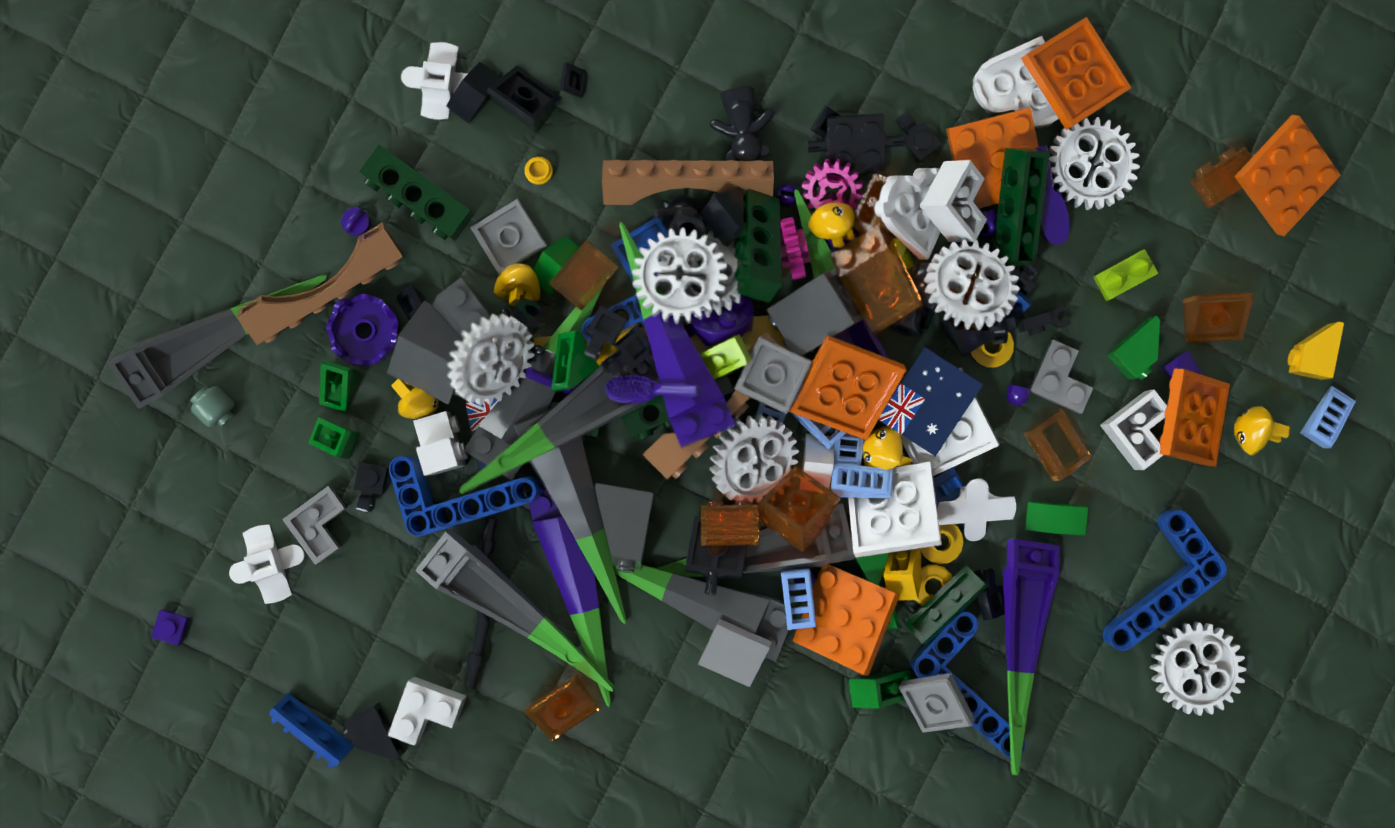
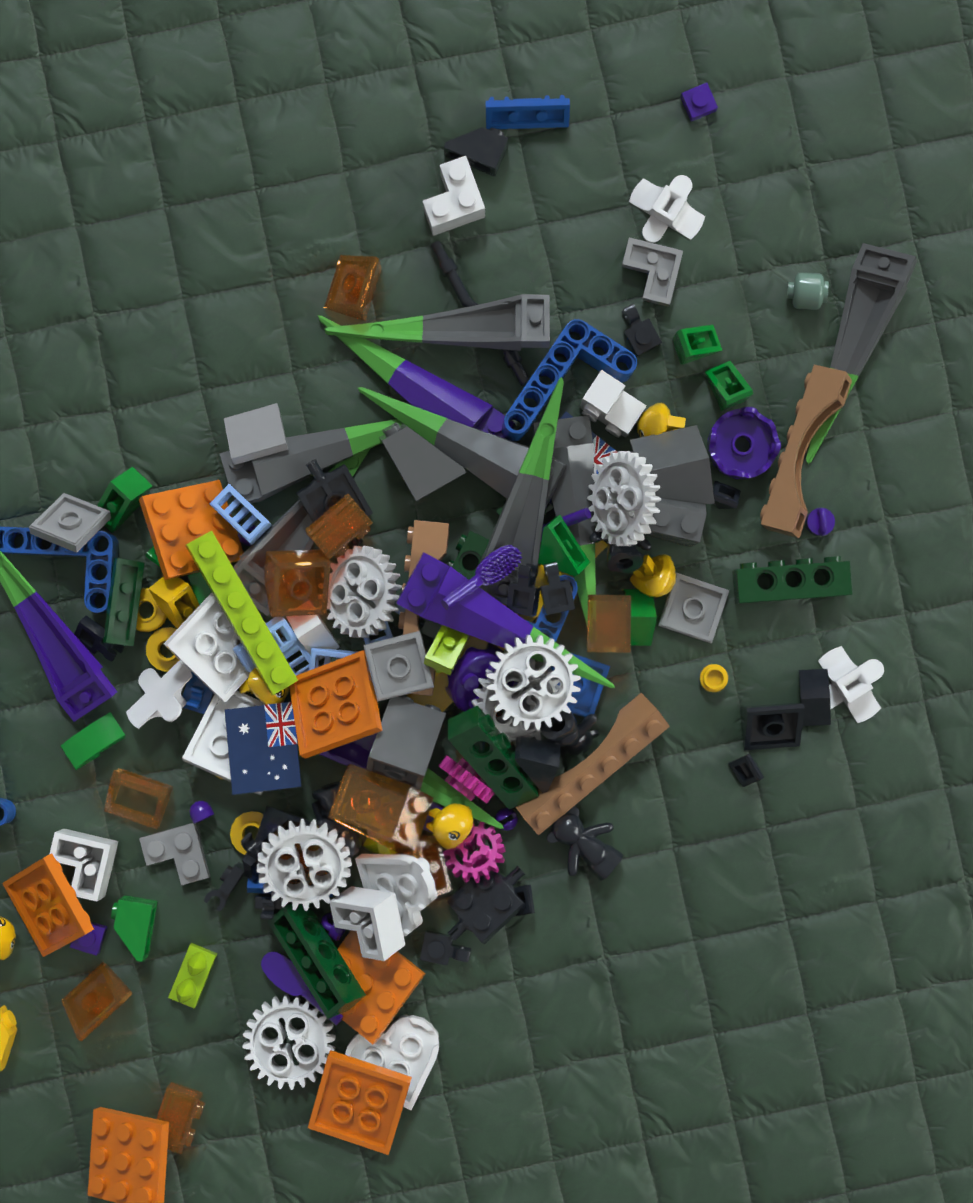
camera: 135 degrees right, 0 degrees up
none -> lime plate [185,531,298,695]

